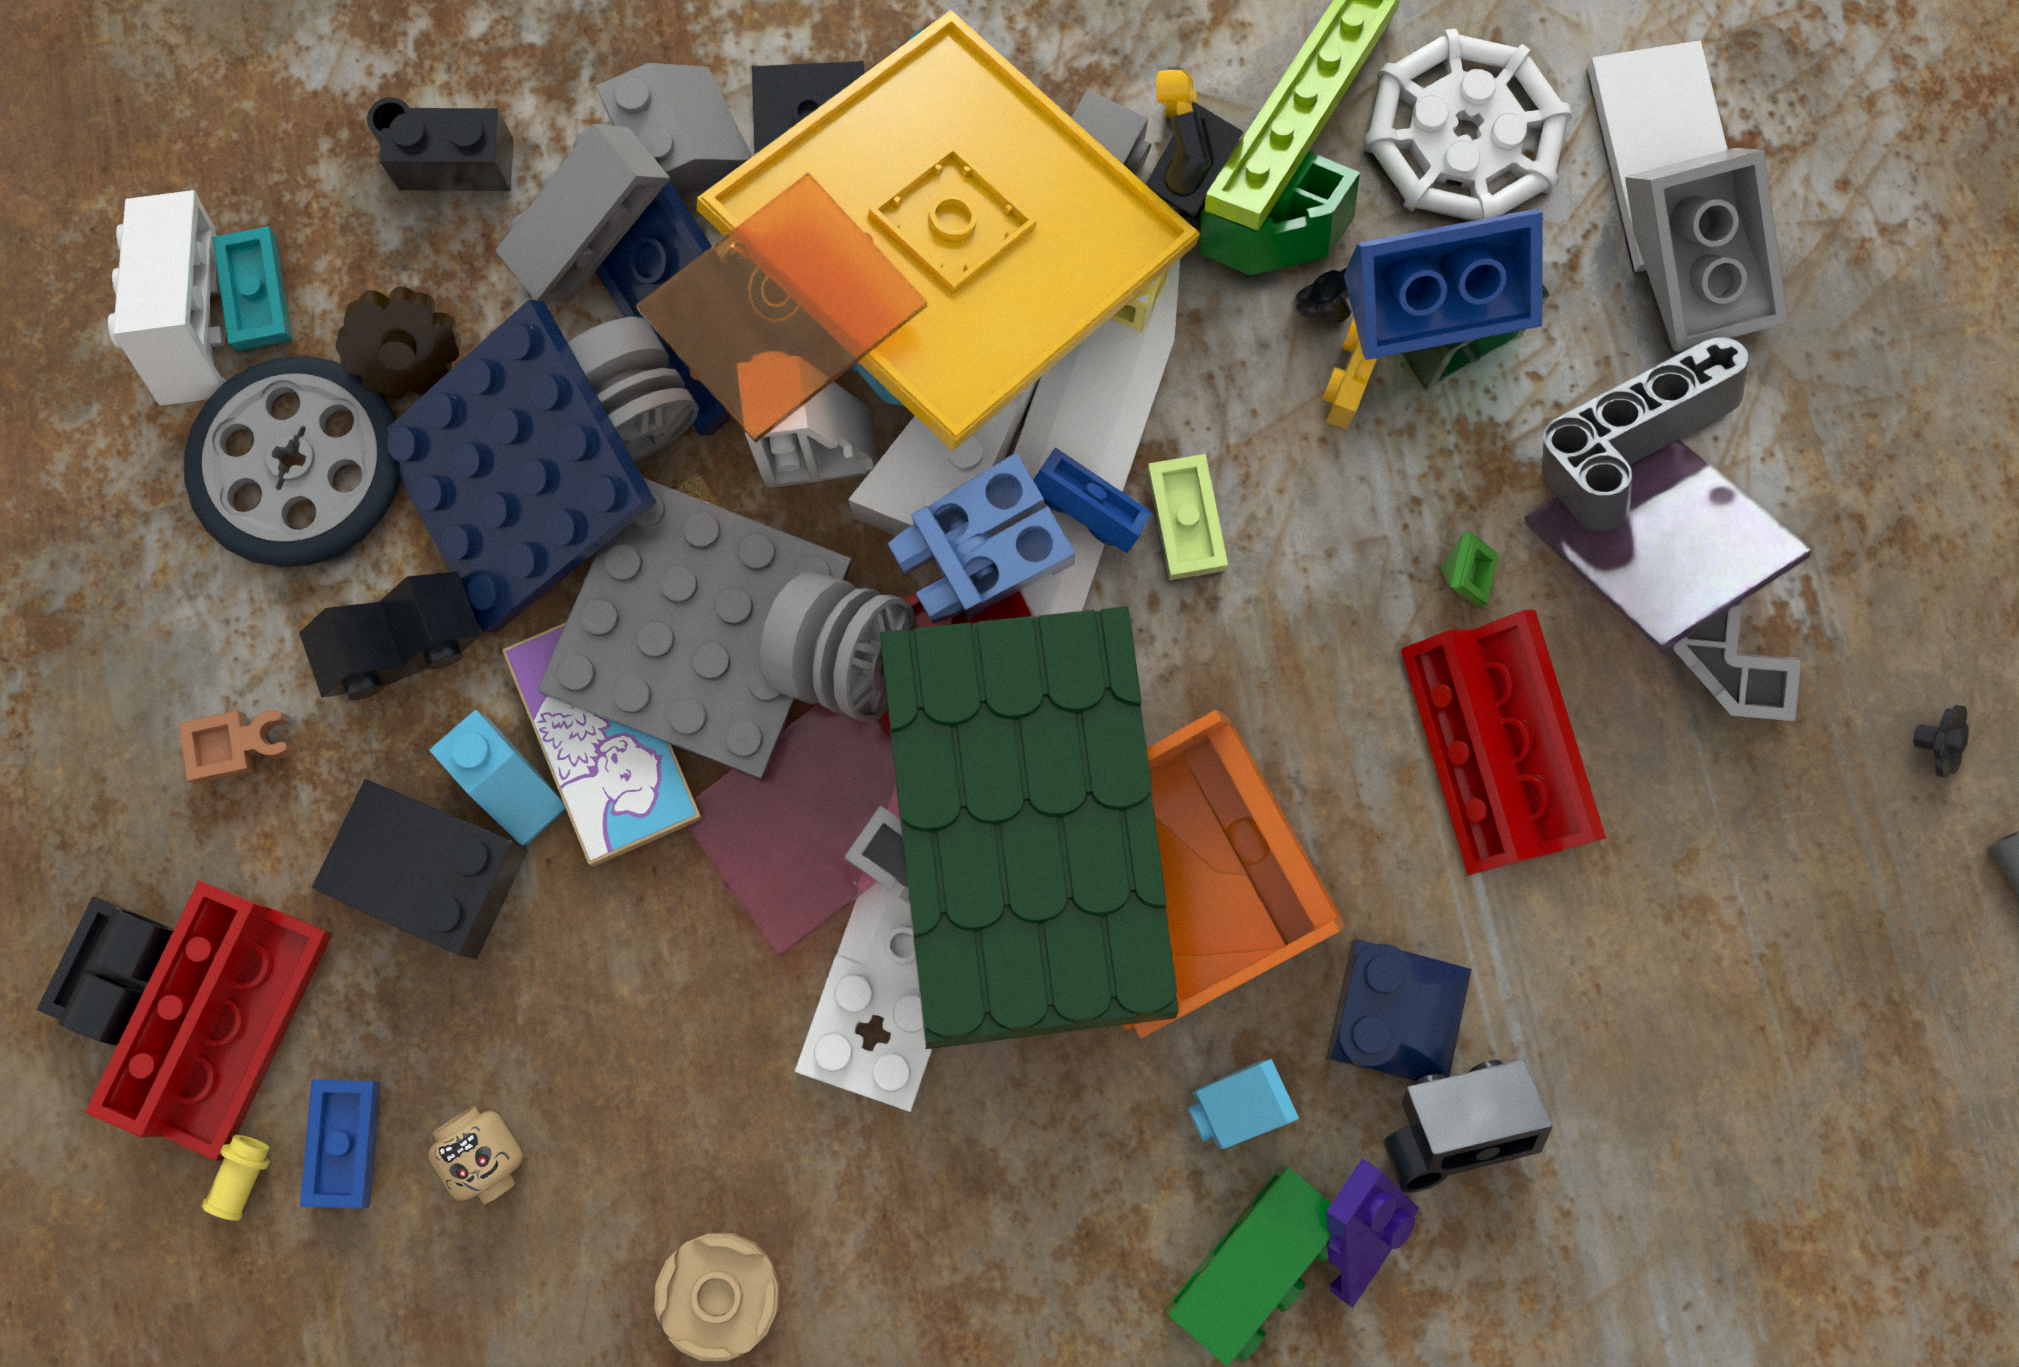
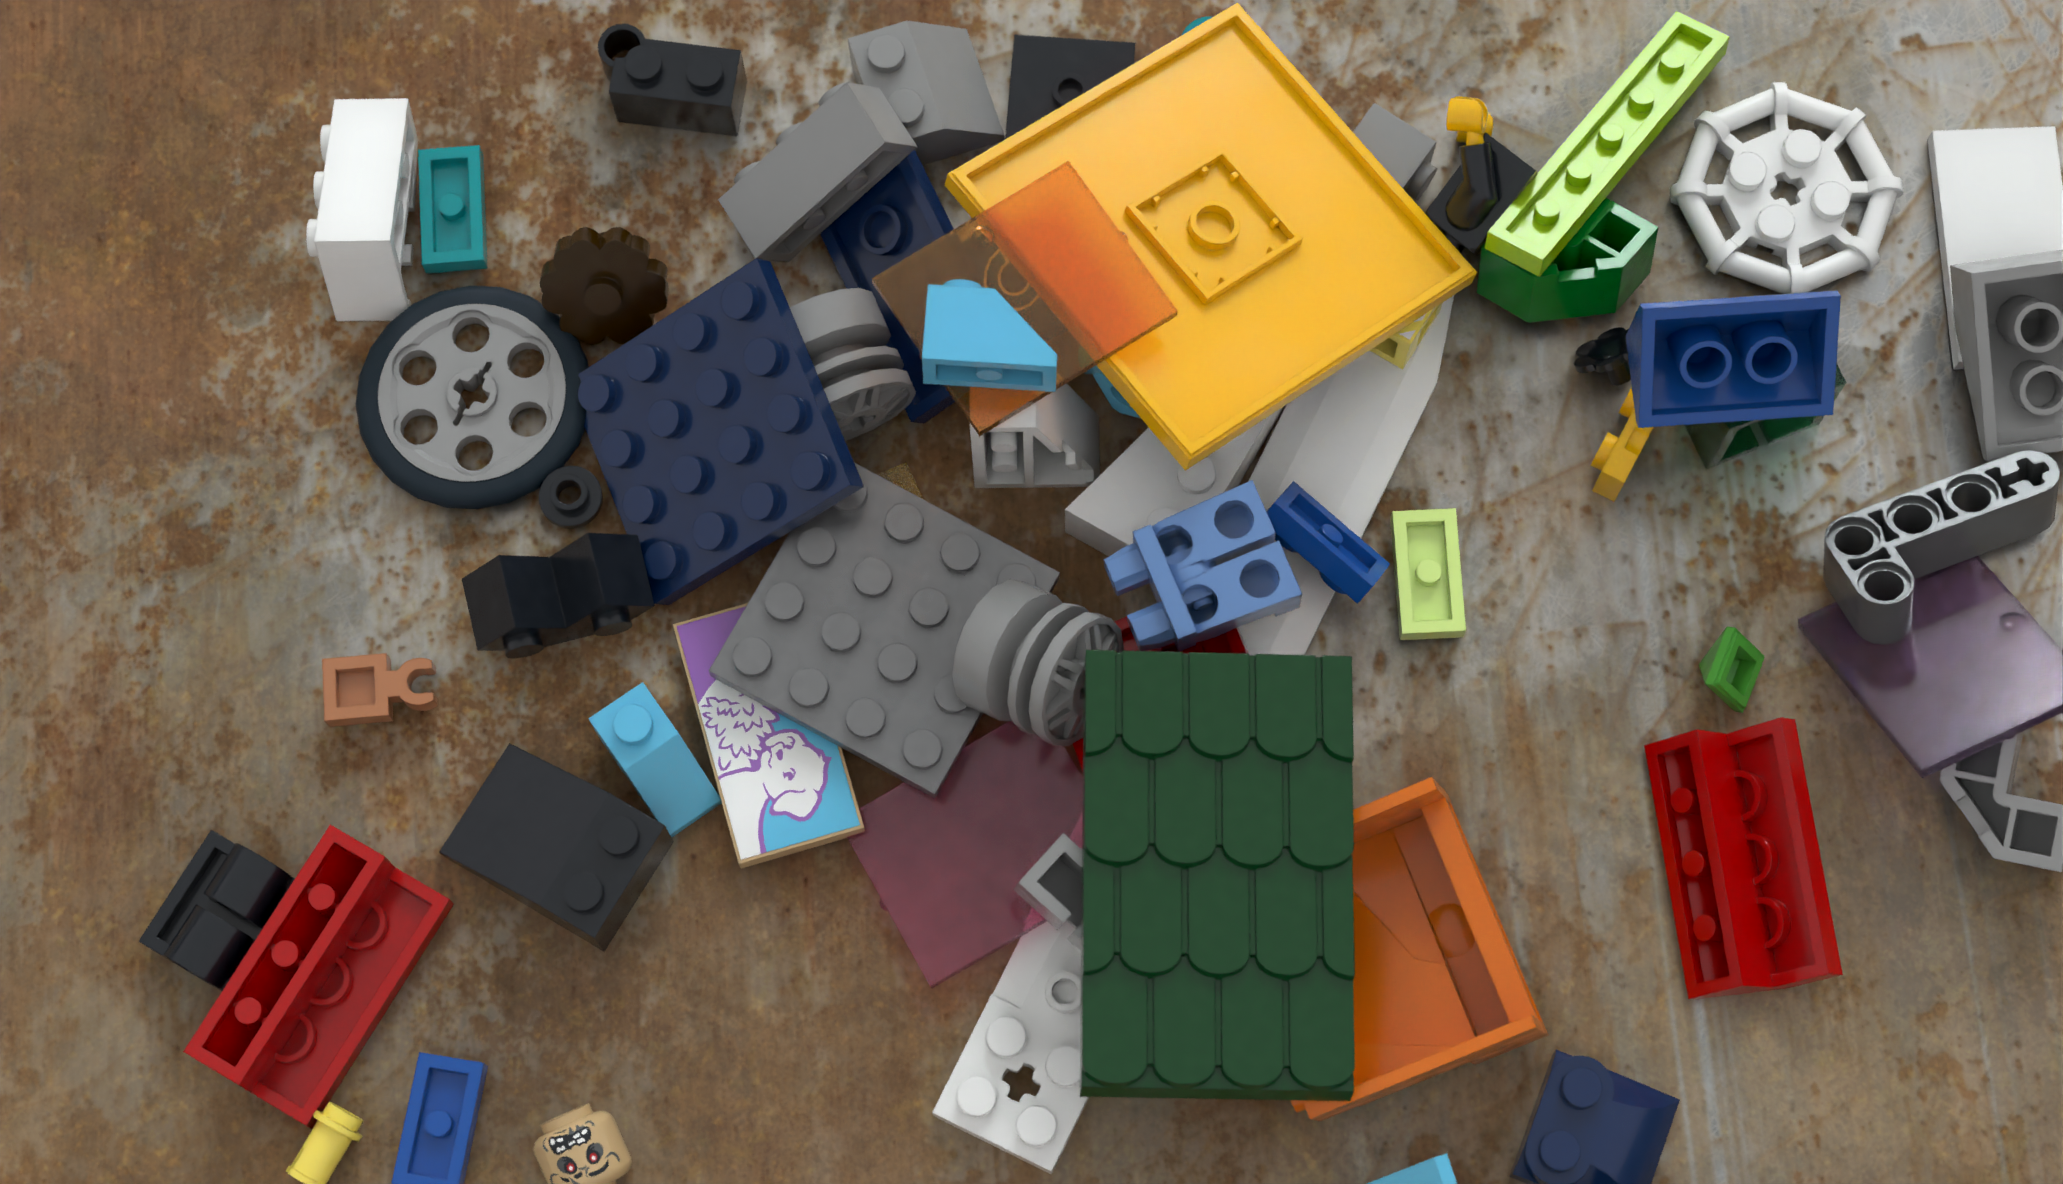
camera: 10 degrees right, 5 degrees down
none -> black plate [539,466,603,529]
none -> medium azure slope [922,279,1057,392]

